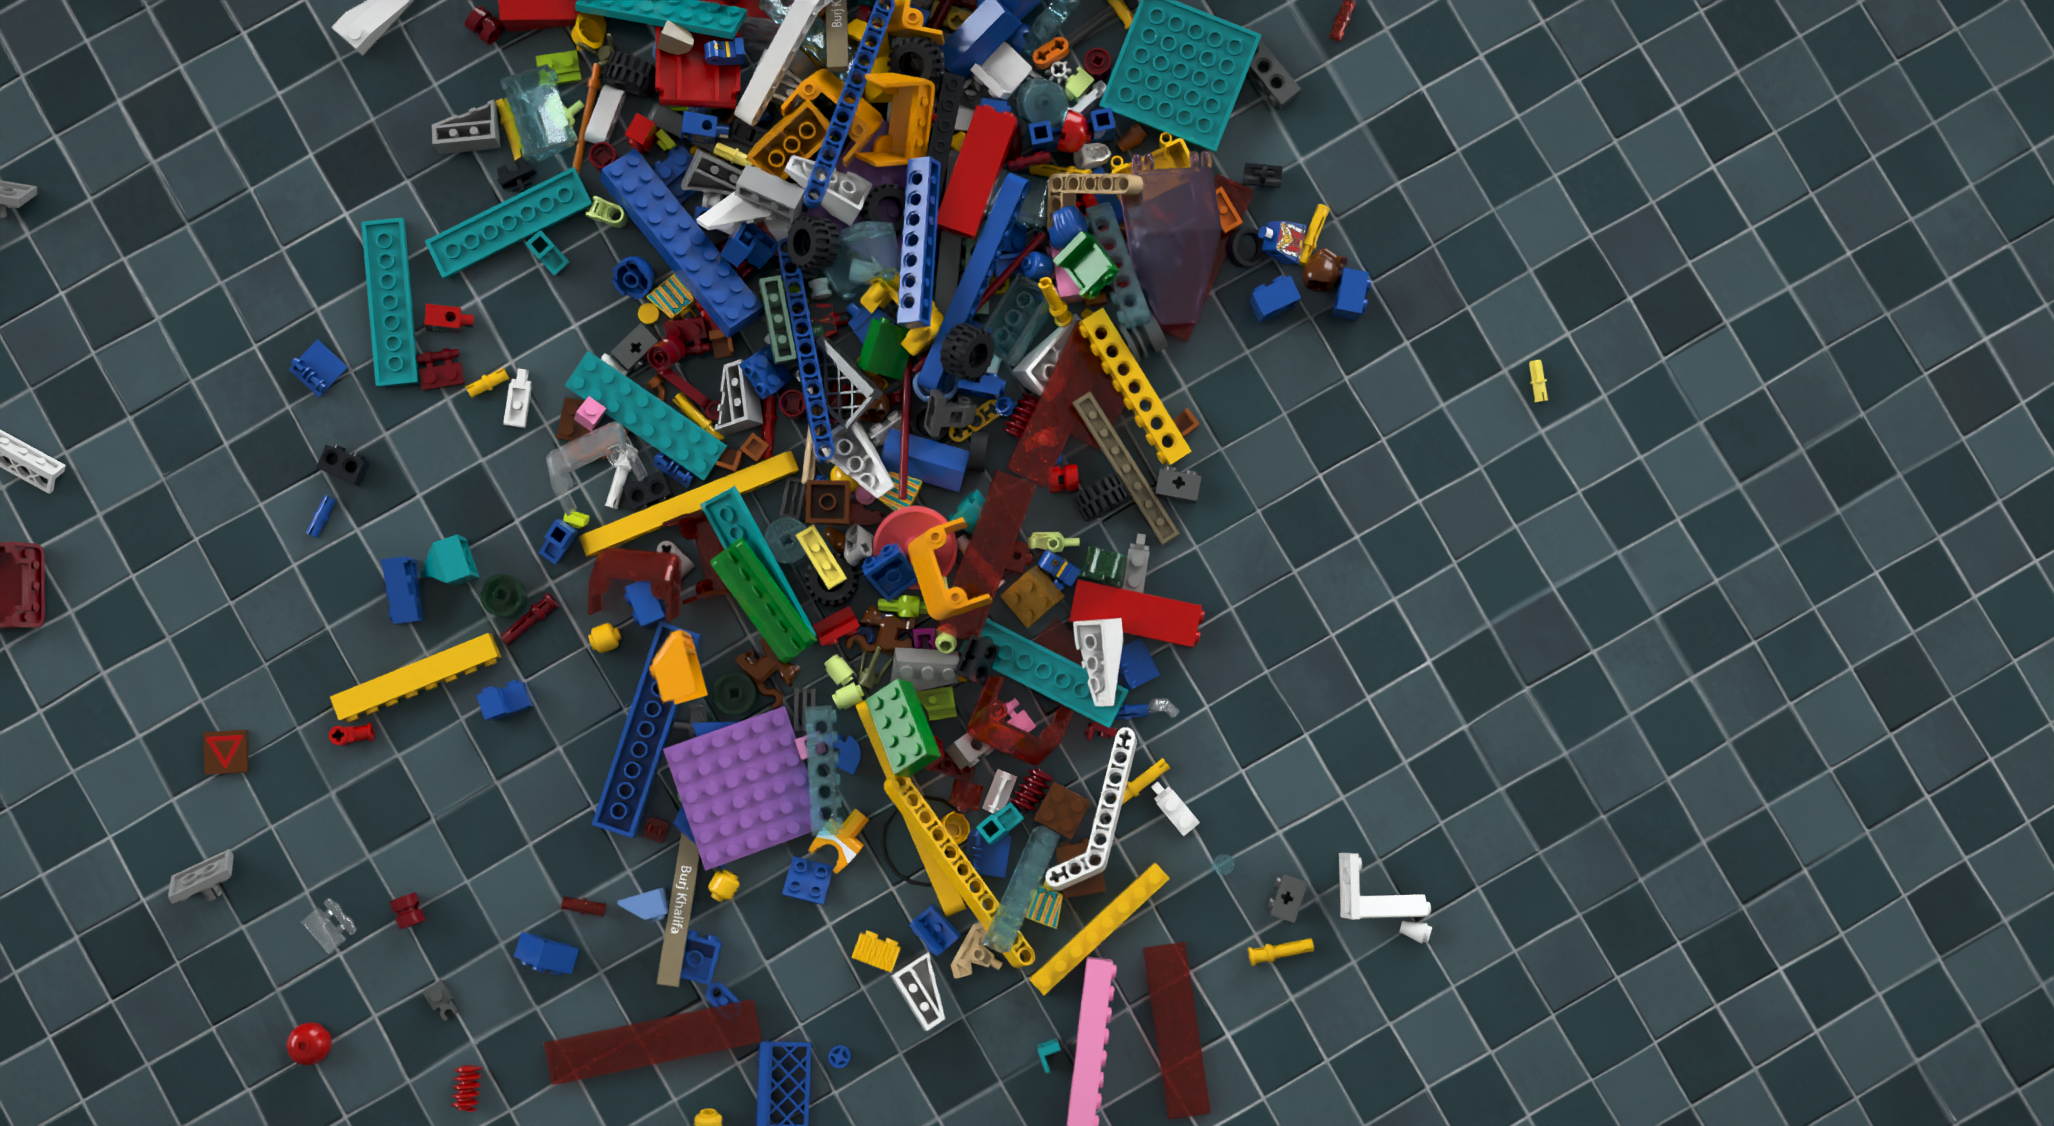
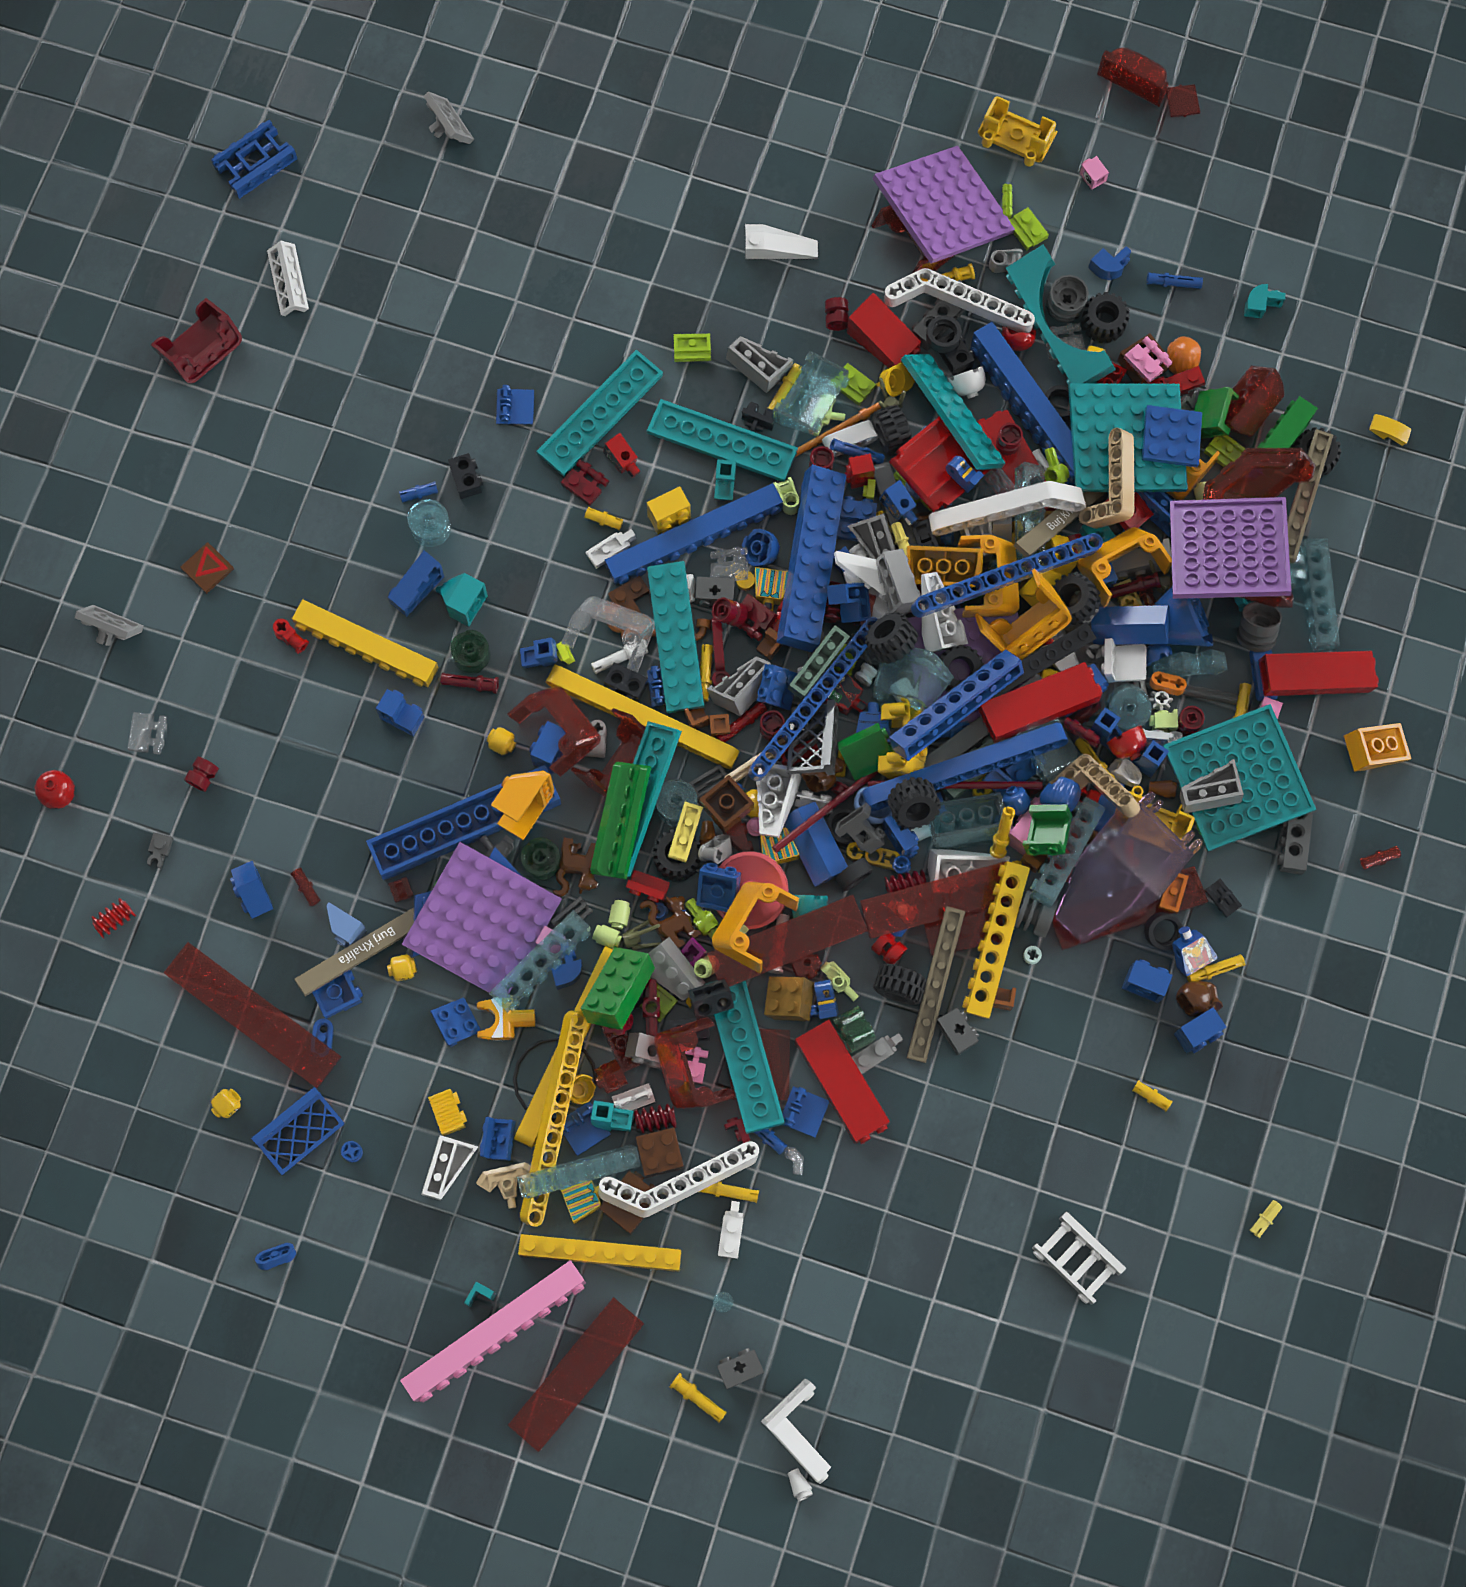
camera: 45 degrees right, 10 degrees down
bright pink brick [574,396,606,431] -> none
dark tan brick [657,20,694,55] -> none
white wedge [1073,618,1123,706] -> none
none -> clear light blue wheel [407,499,451,547]
none -> blue brick [605,483,783,585]
none -> dark red axle [642,979,660,1037]
none -> yellow brick [647,487,691,534]
none -> lime plate [674,333,711,362]
none -> clear plate [710,546,748,581]
none -> blue pin [830,438,885,465]
none -> light aqua bush [1023,946,1042,965]
none -> white fence [1032,1212,1126,1305]
none -> yellow pin [1132,1080,1173,1112]
none -> light grey wedge [1180,759,1244,813]

